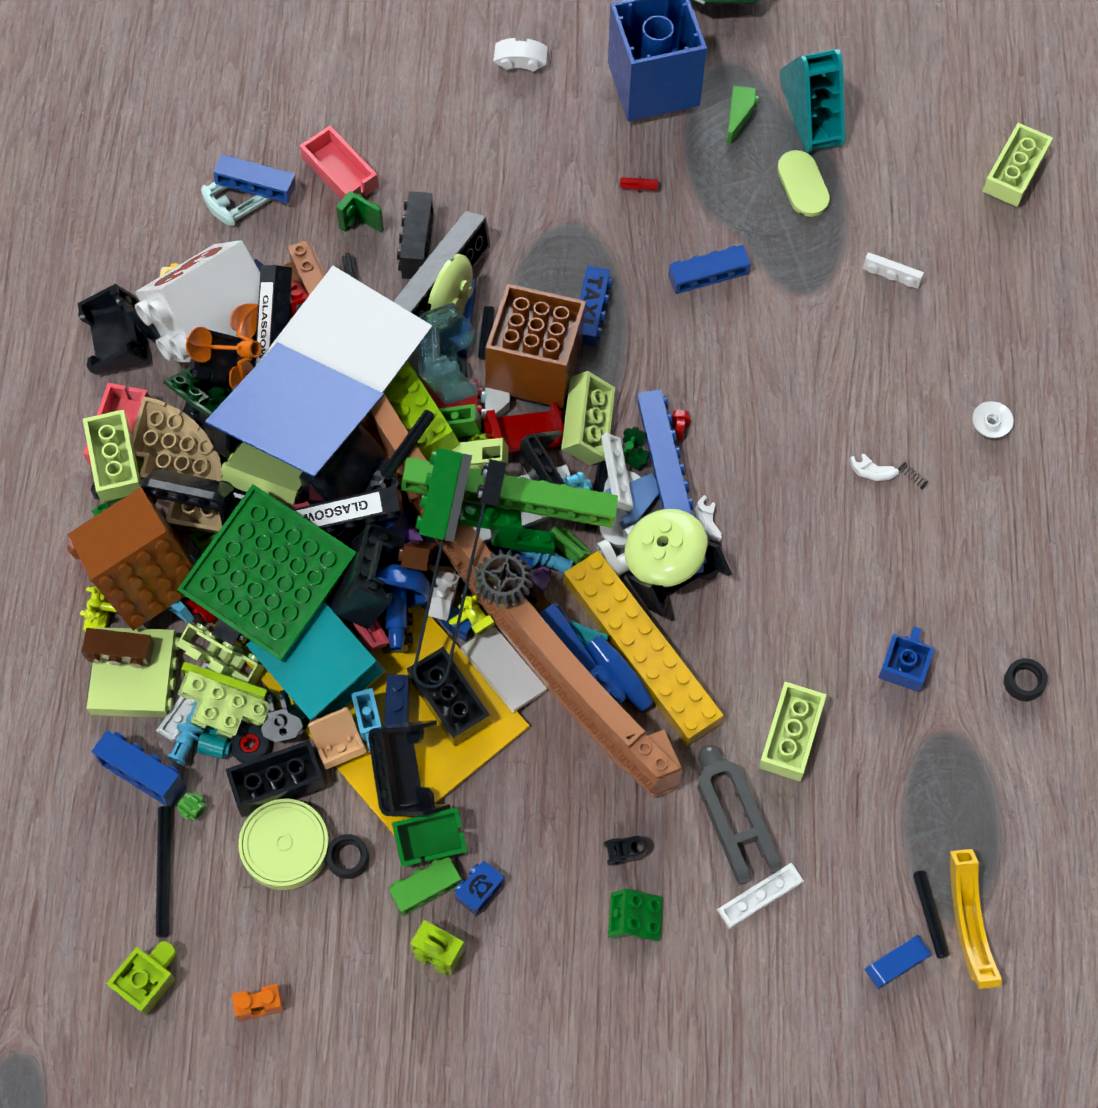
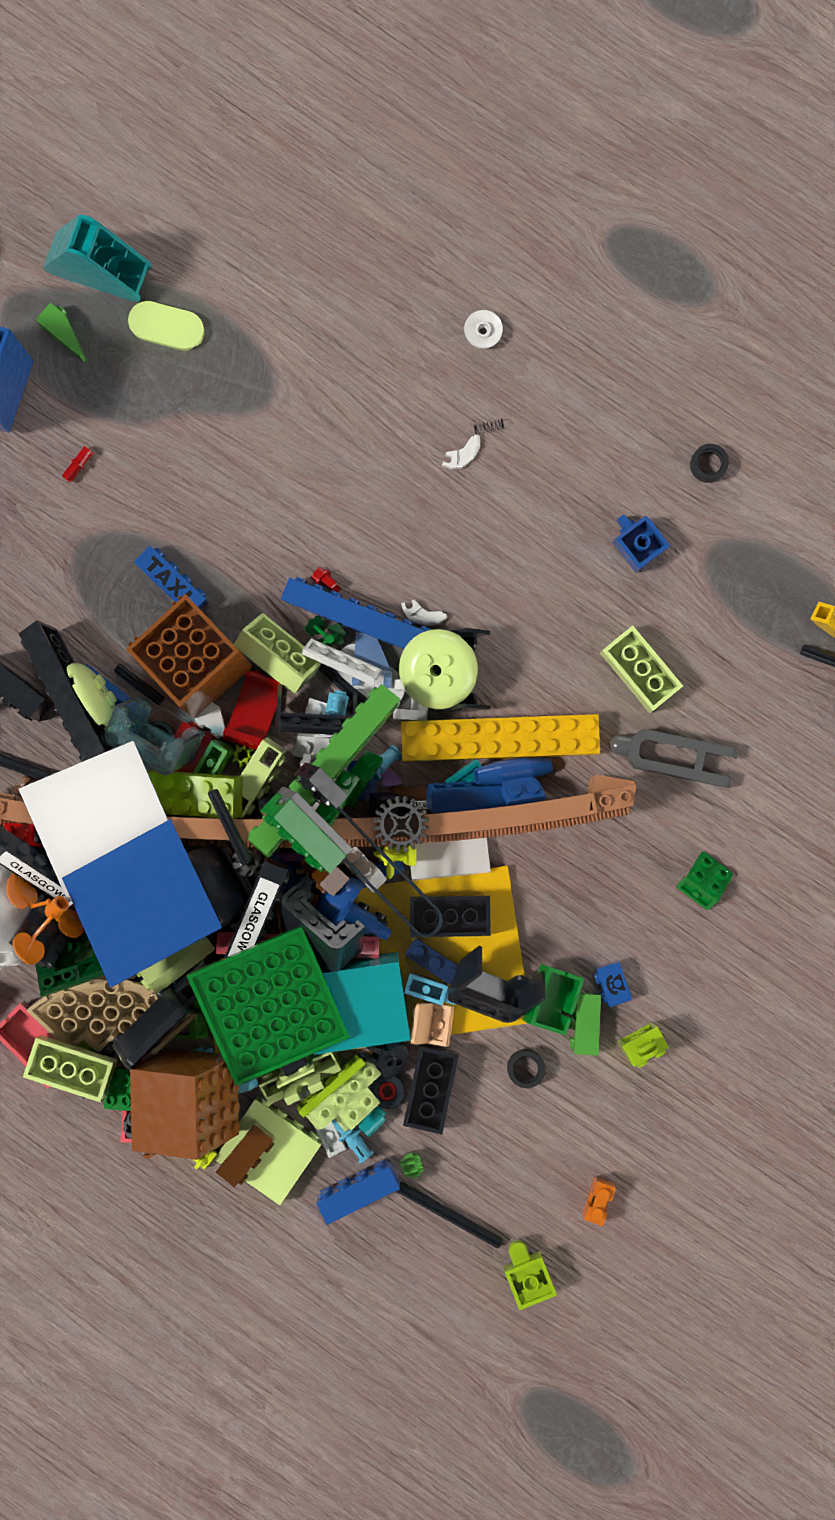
camera: 55 degrees left, 20 degrees up
yellowish green brick [238,799,330,890] -> none
bright green tile [550,526,594,566] -> none
black piece [604,836,647,866] -> none
blue brick [668,245,751,294] -> none
white tile [717,863,804,929] -> none
white plate [863,252,924,289] -> none
yellowish green brick [982,123,1053,207] -> none

